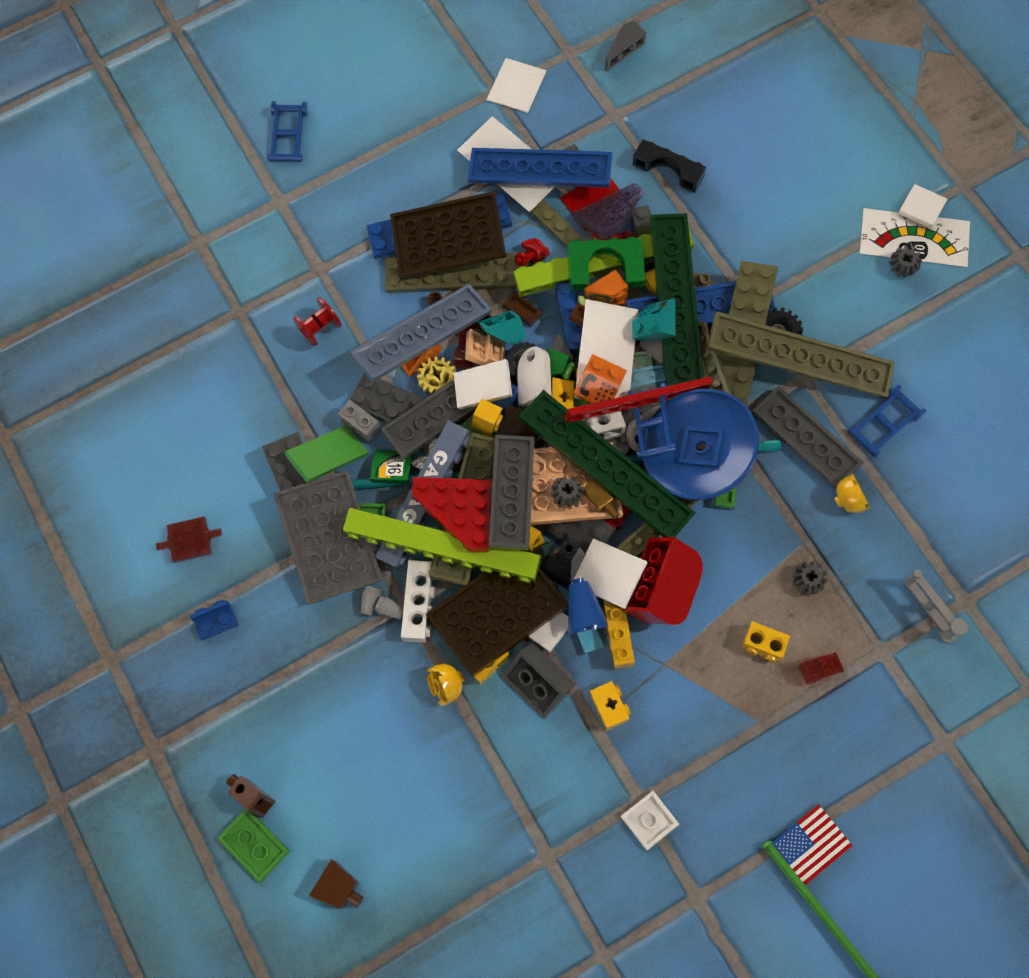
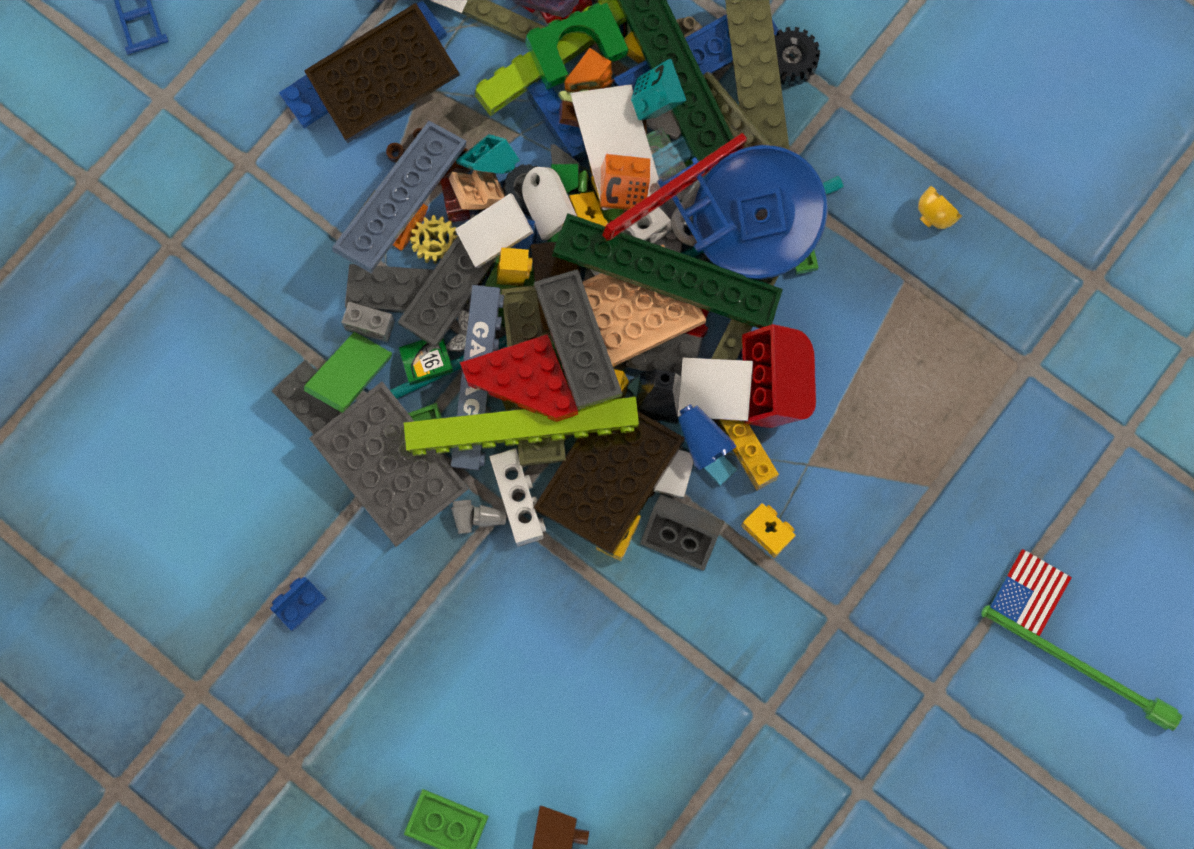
camera: 25 degrees left, 5 degrees up
clear red plate [156,516,223,563] -> none
reddish brown torso [226,774,276,818] -> none
red hose [293,297,342,346] -> none
olive plate [385,252,529,293] -> none
yellow cylinder [427,664,464,706] -> none
reddish brown tile [503,292,542,327] -> none
red piece [514,238,550,267] -> none
dark grey gear [550,475,584,510] -> none
pearl gold piece [583,479,620,519] -> none
white tile [620,791,679,851] -> none
olive plate [707,312,895,399] -> none
yellow brick [742,621,790,663] -> none
dark grey plate [752,386,864,490] -> none
dark grey gear [793,561,828,595] -> none
clear red plate [798,652,844,685] -> none
blue piece [848,385,927,458] -> none
light grey piece [903,569,968,643] -> none

